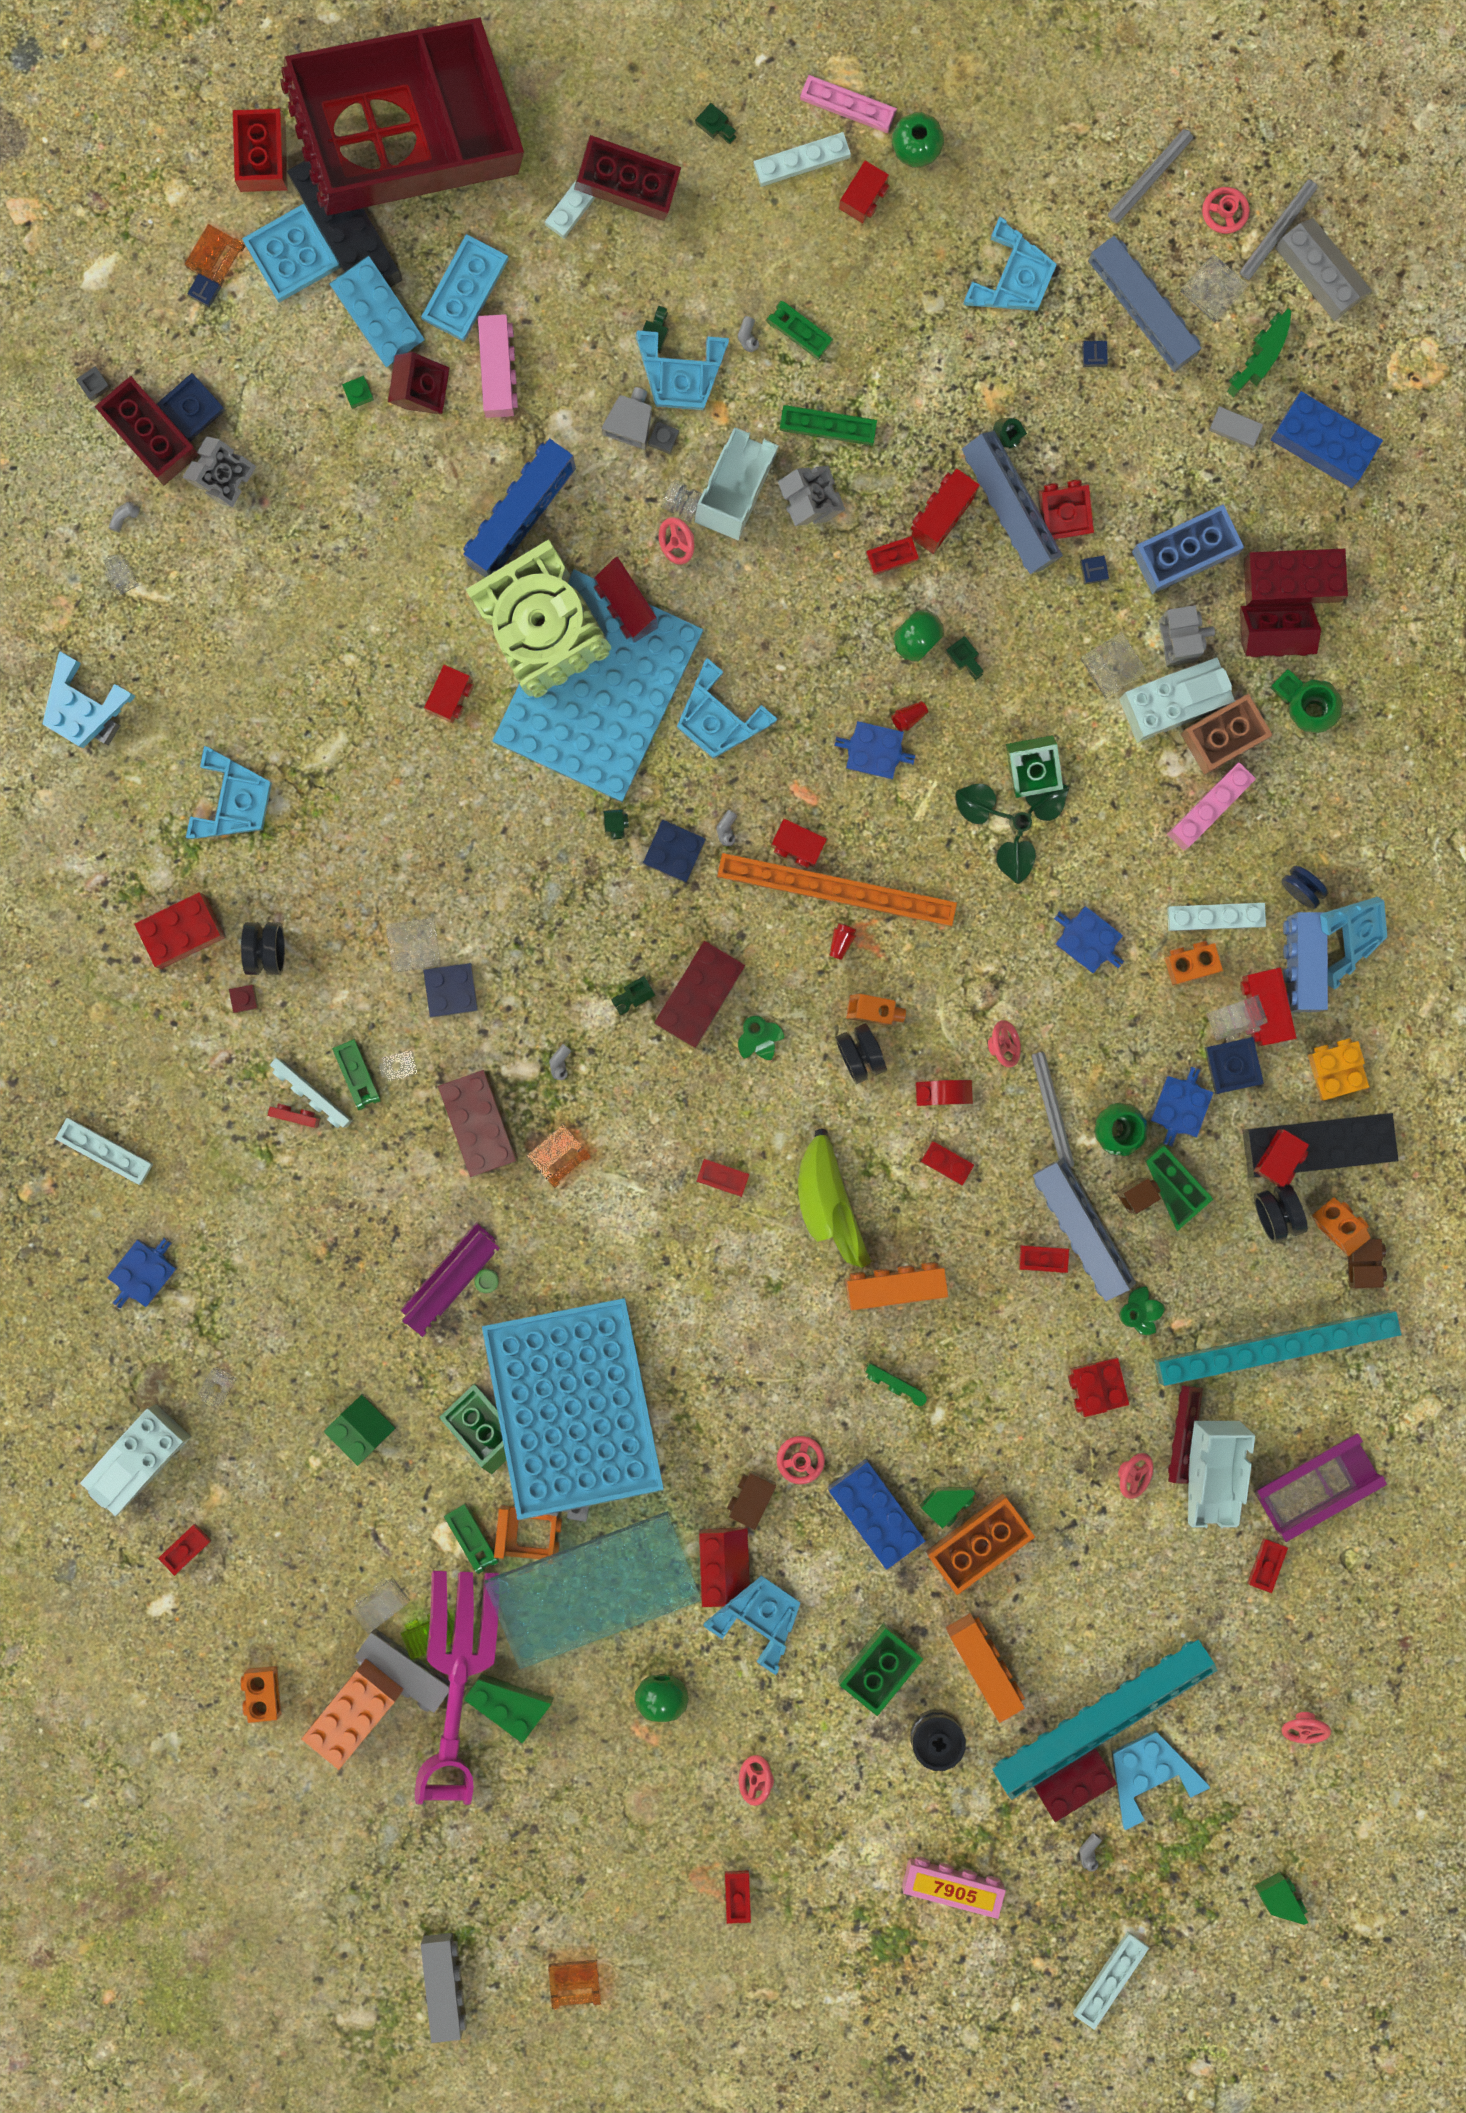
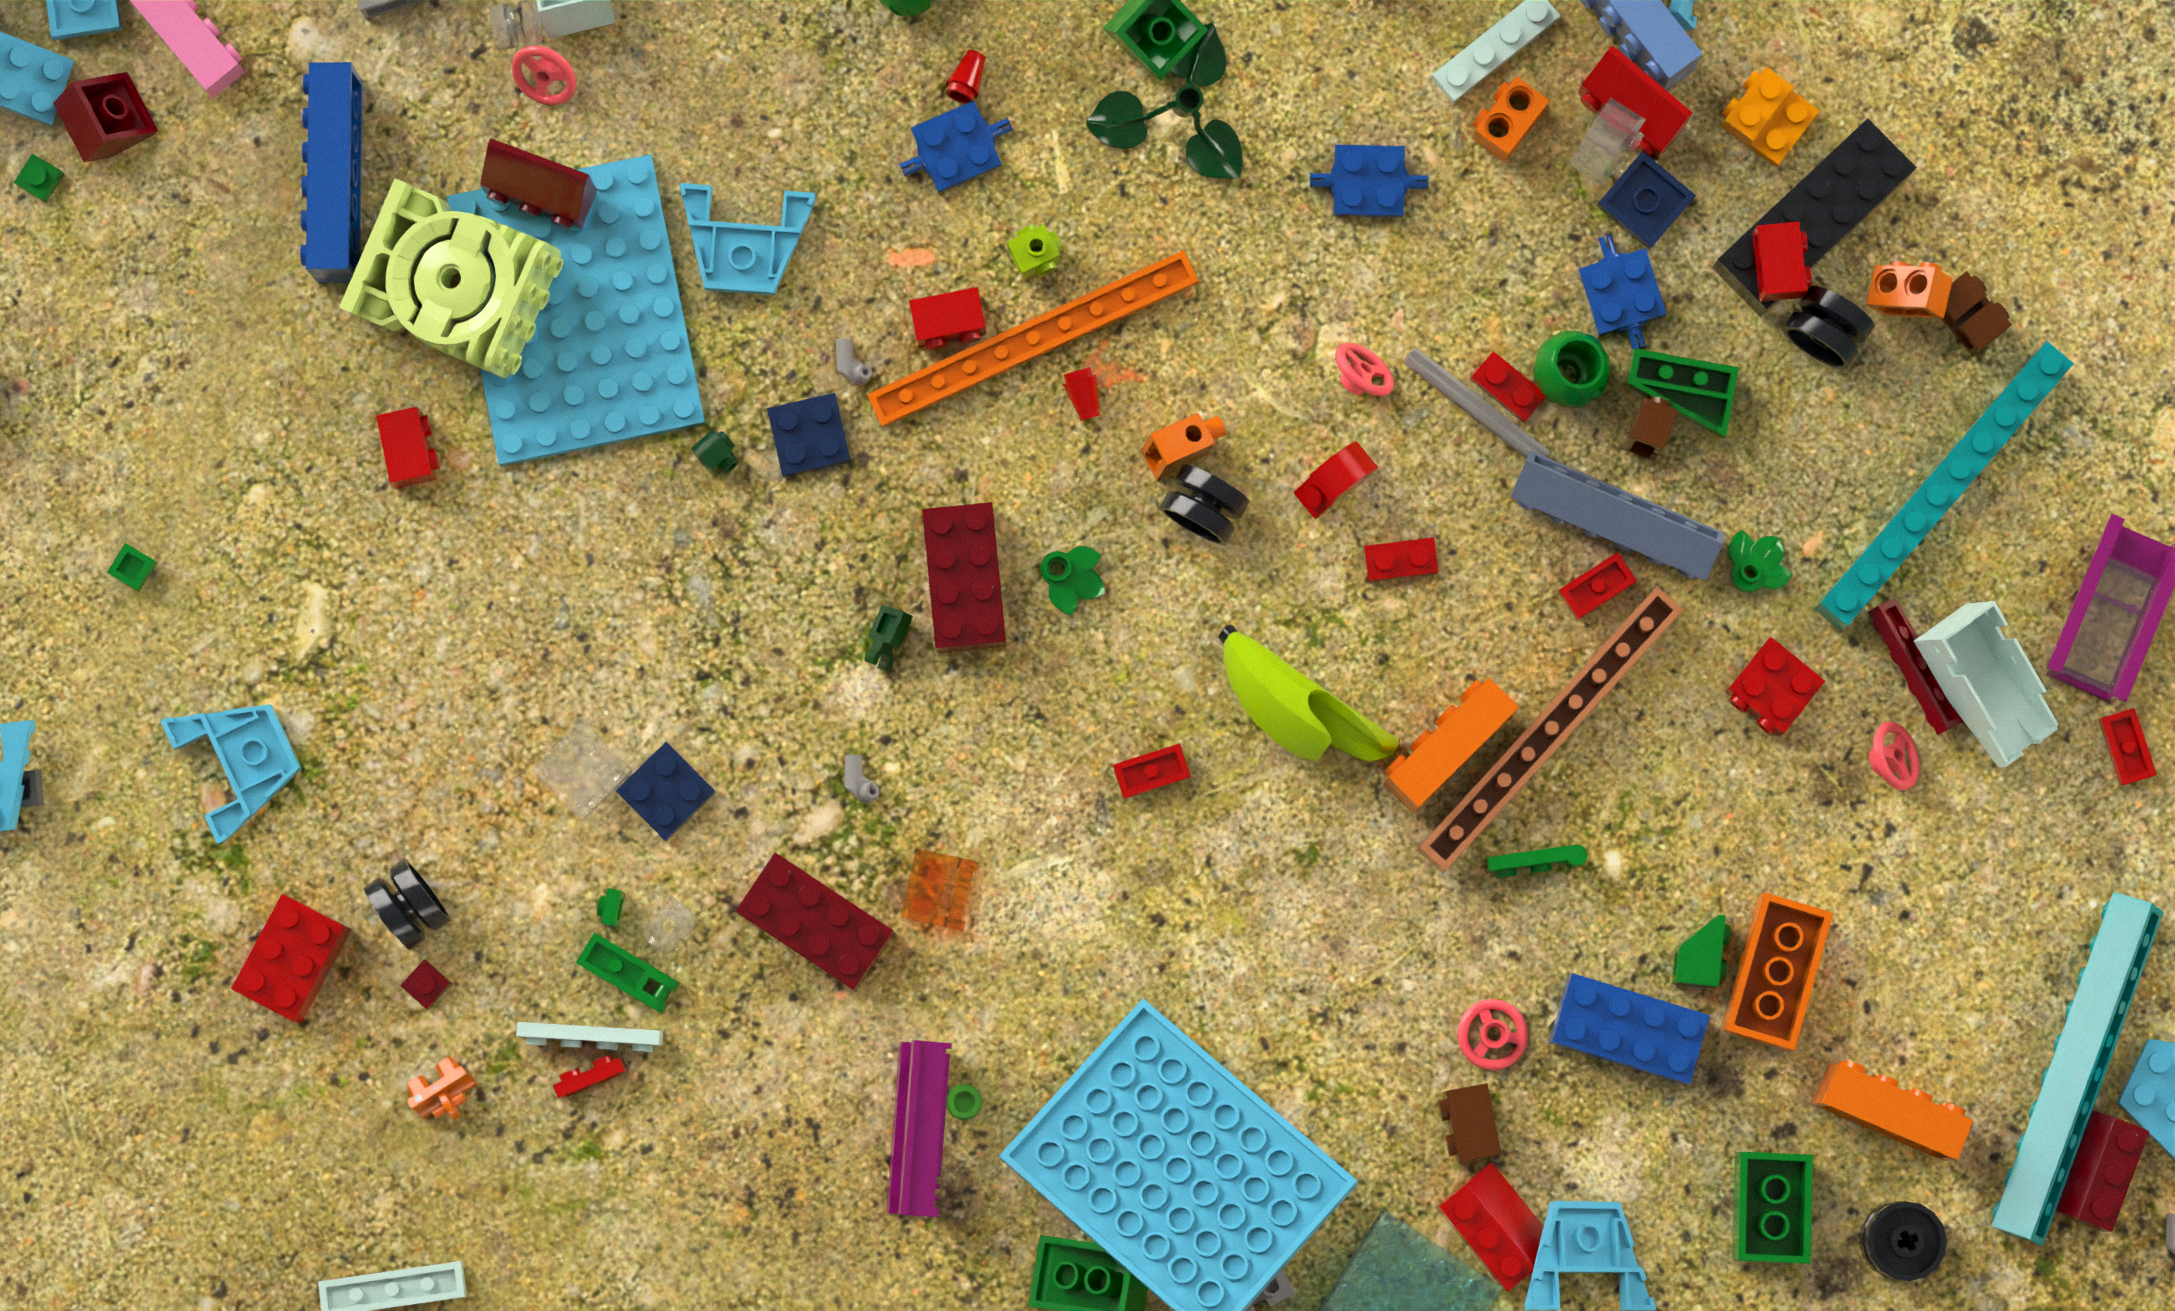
camera: 30 degrees left, 5 degrees down
none -> green plate [106,543,158,592]
none -> orange hips [407,1056,477,1120]
none -> green plate [597,888,625,928]
none -> lime brick [1007,224,1063,280]
none -> nougat brick [1417,586,1683,874]
none -> red plate [1470,351,1546,423]

